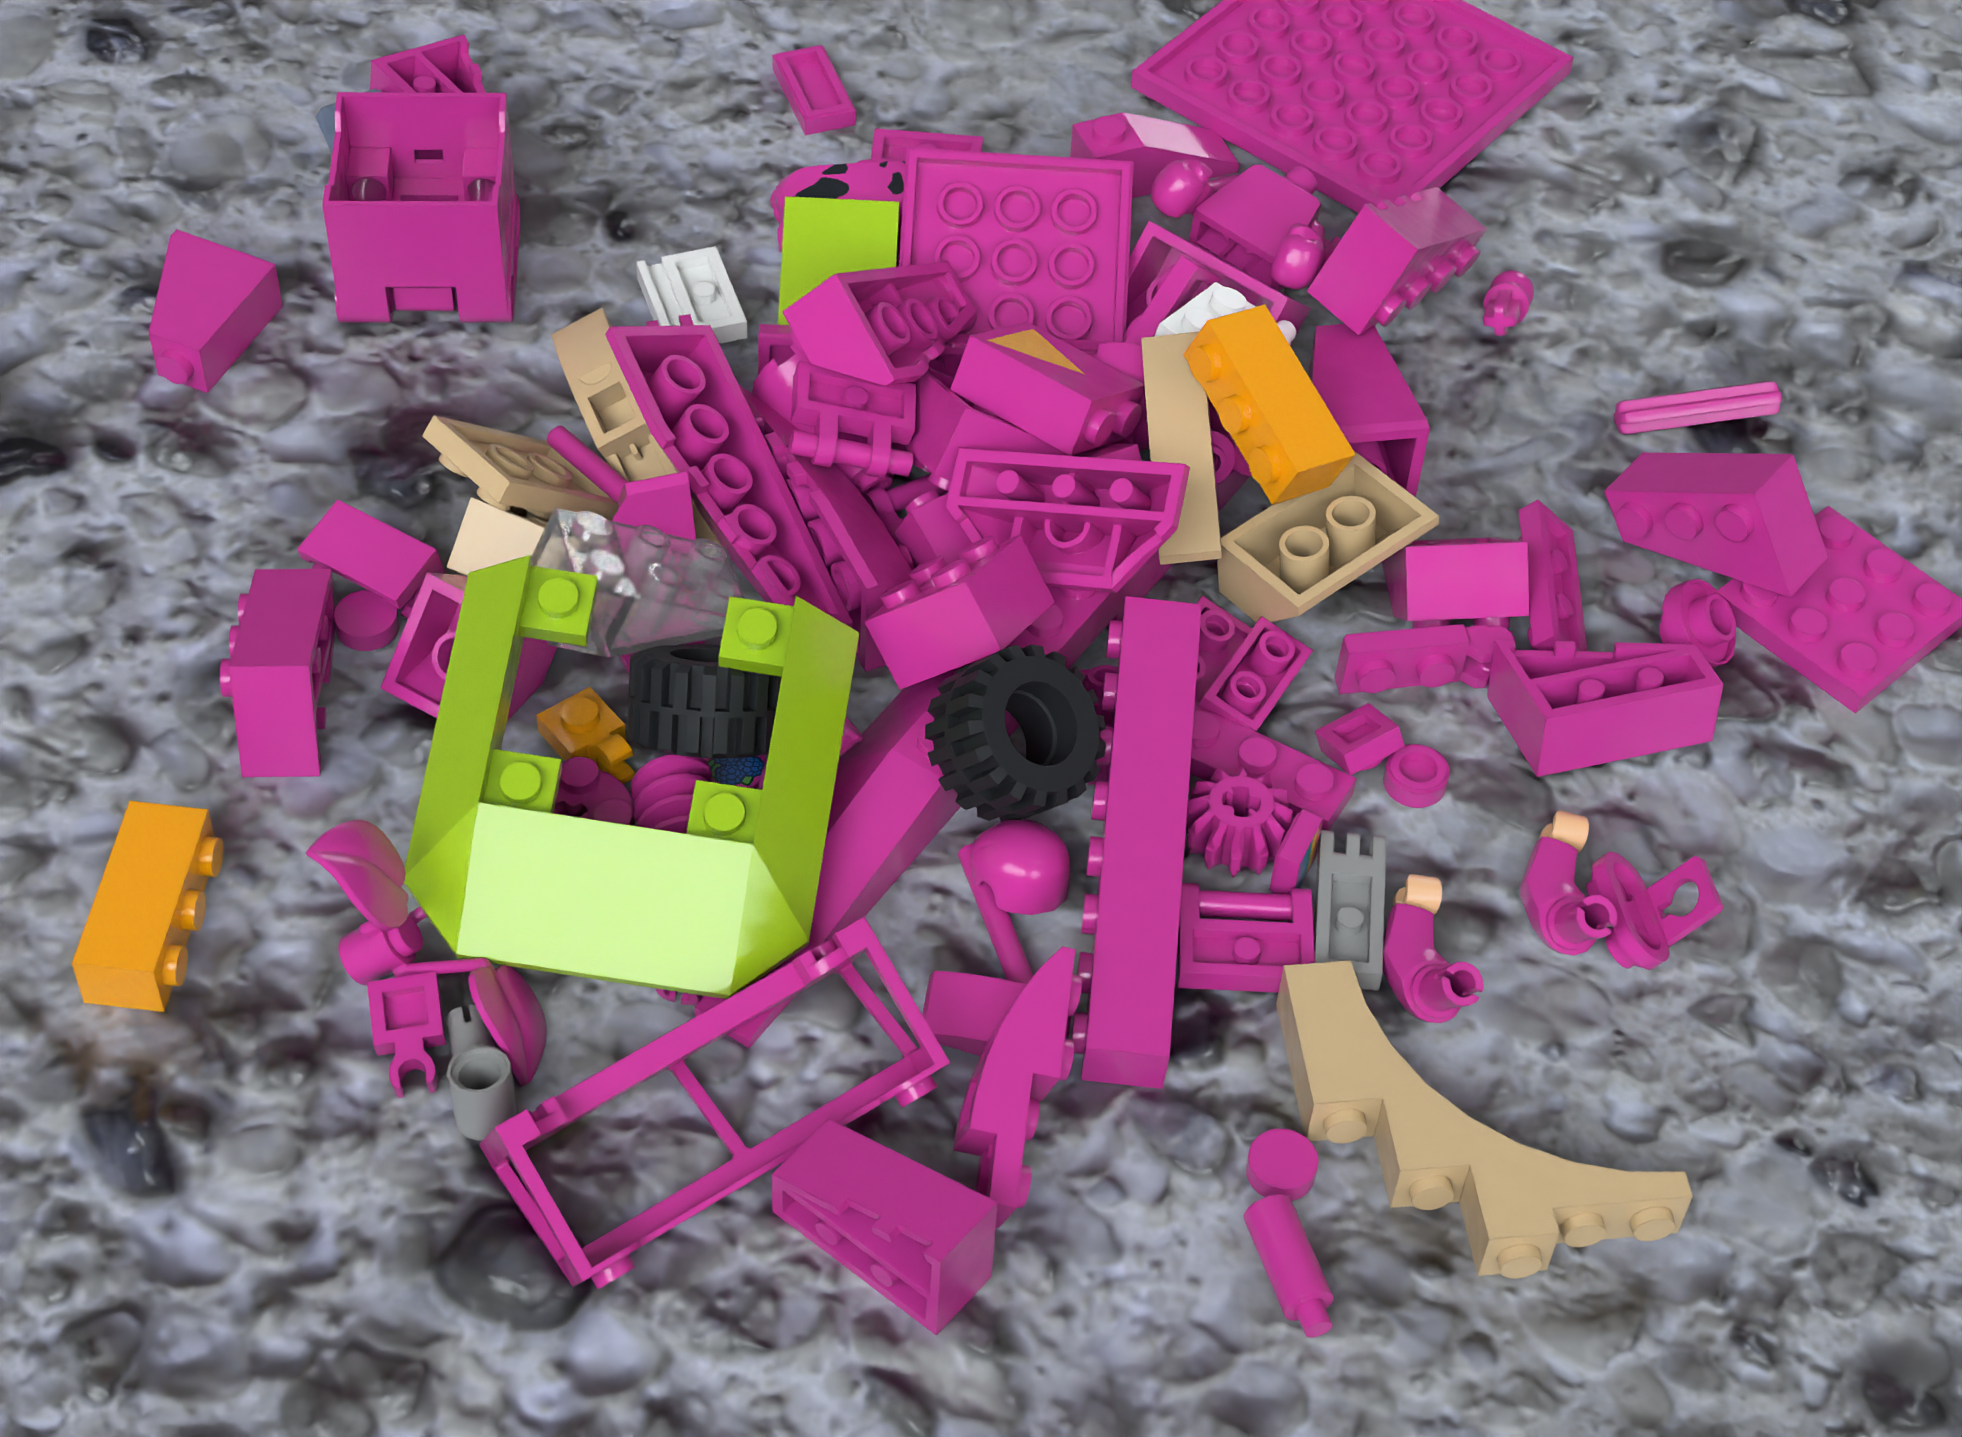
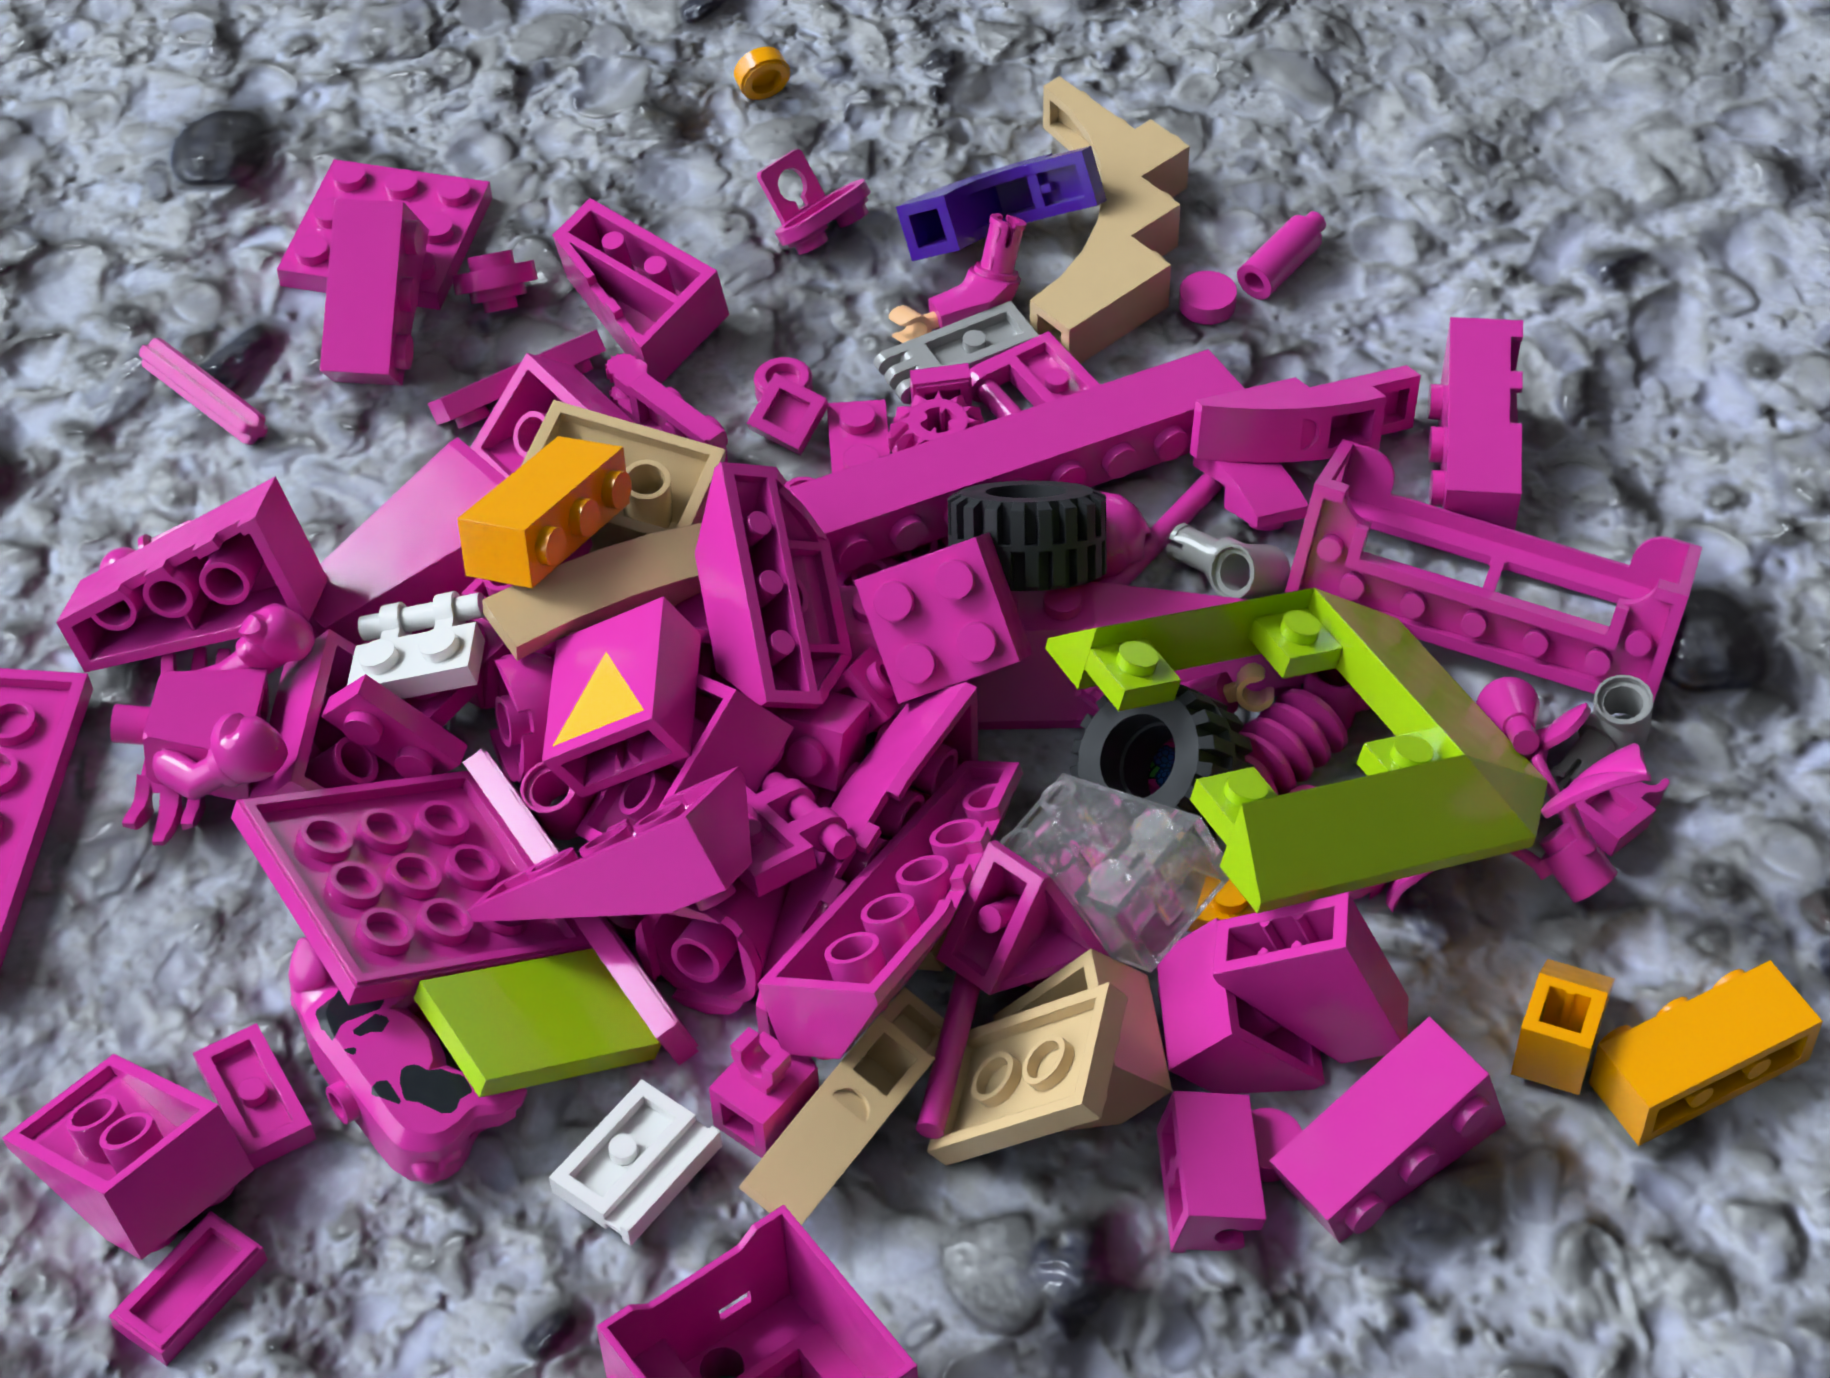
camera: 120 degrees left, 0 degrees up
dark pink slope [1070,112,1239,198] -> none
dark pink arm [1520,810,1617,956] -> none
none -> dark pink slope [2,1054,254,1260]
none -> light orange tile [734,46,790,100]
none -> dark purple arch [896,146,1107,261]
none -> light grey pin [1166,523,1291,599]
none -> dark pink slope [1212,892,1409,1064]
none -> dark pink cone [1476,677,1540,755]
none -> light orange slope [1511,959,1615,1095]

